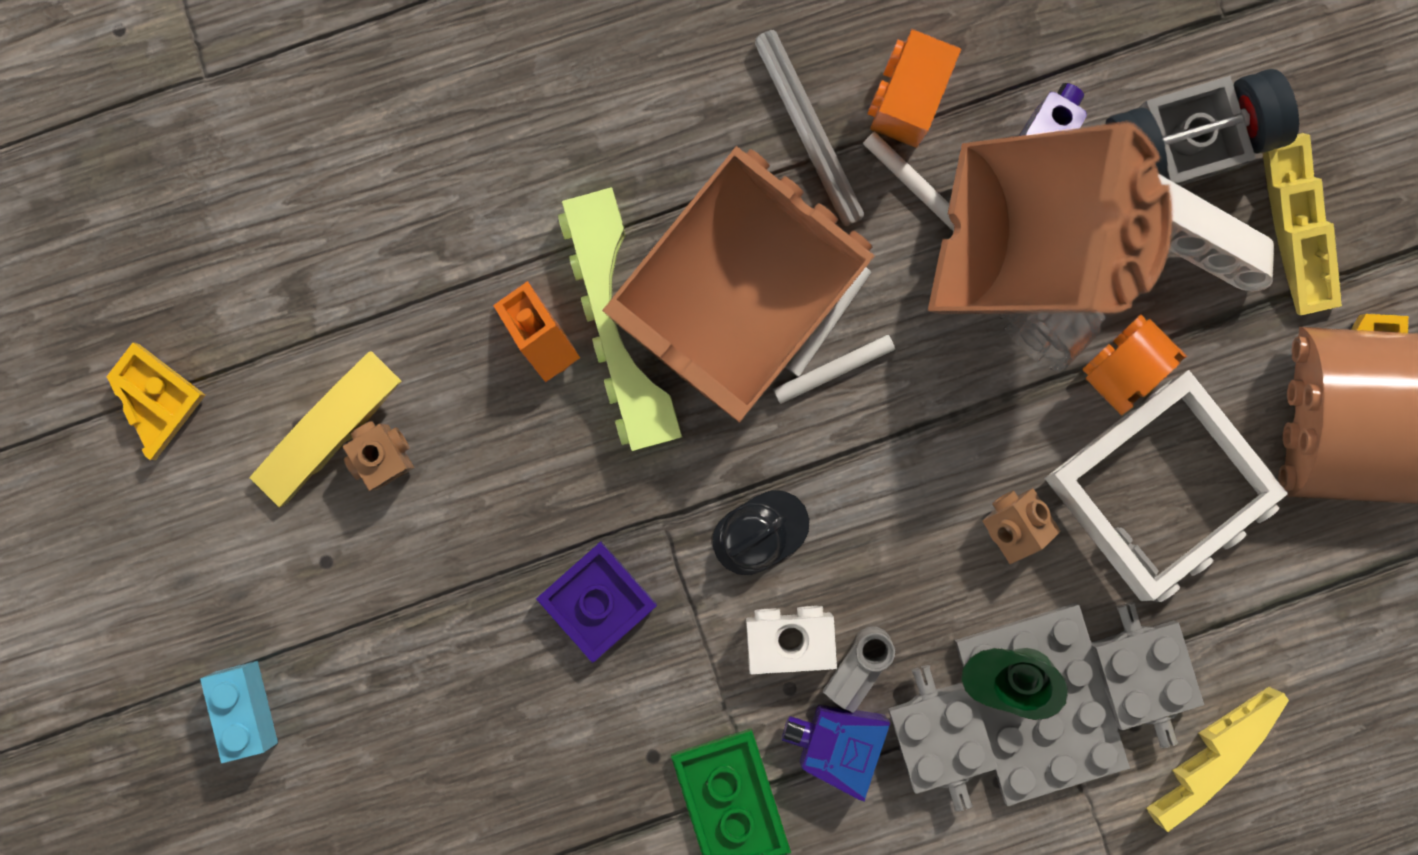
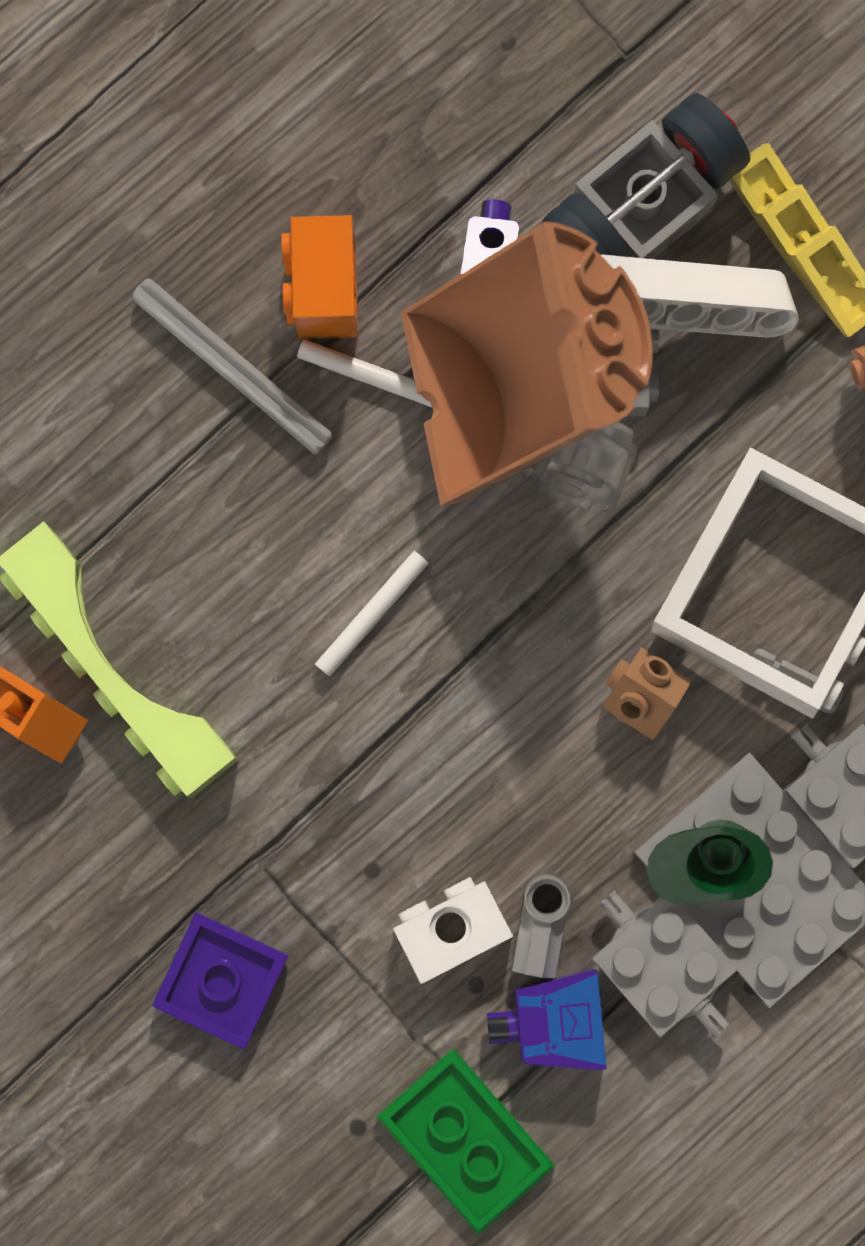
camera: 20 degrees left, 5 degrees down
nougat cylinder [602,146,875,422] -> none
black piece [713,490,810,575] -> none
white bar [785,268,871,377] -> none
orange brick [1082,315,1187,416] -> none

